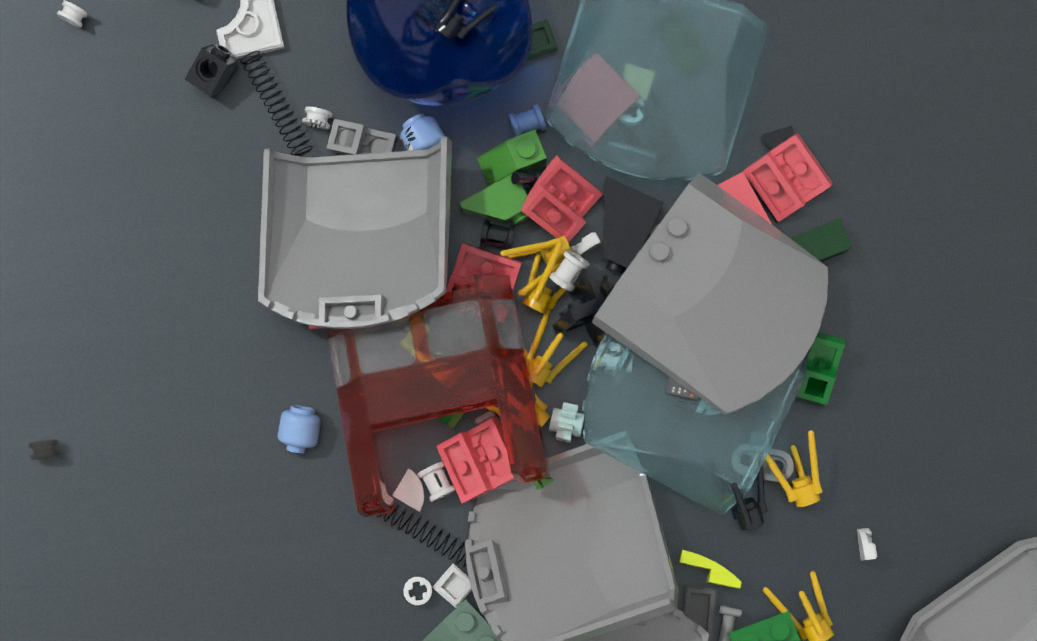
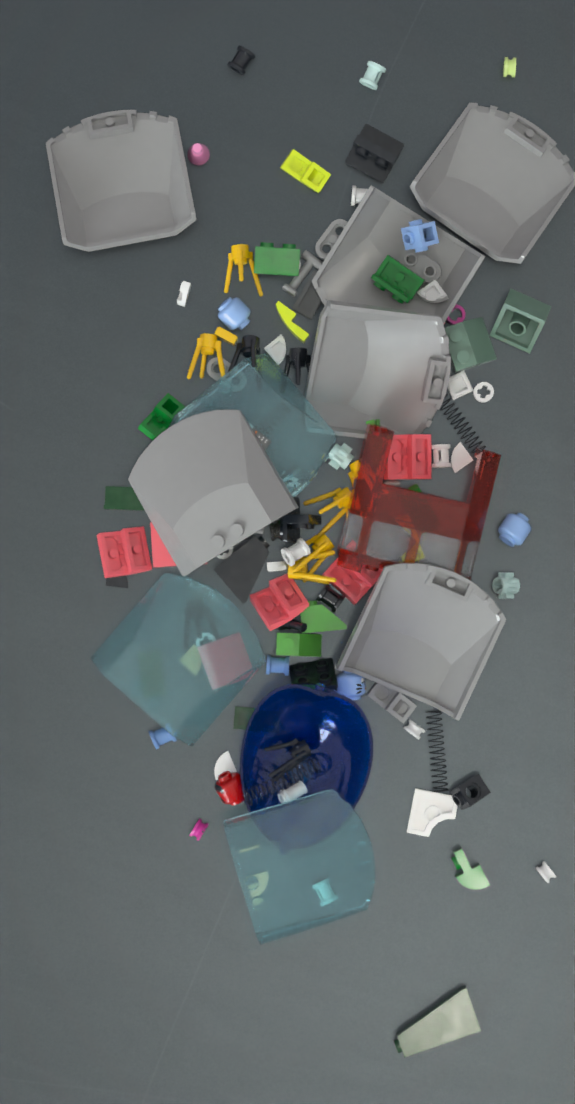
camera: 155 degrees left, 5 degrees up
none -> yellow tile [214,326,238,346]
none -> light blue head [218,297,251,330]
none -> white tile [264,335,286,366]
none -> black plant [280,347,311,395]
none -> black bracket [289,658,338,703]
none -> light aqua gear [492,572,520,599]

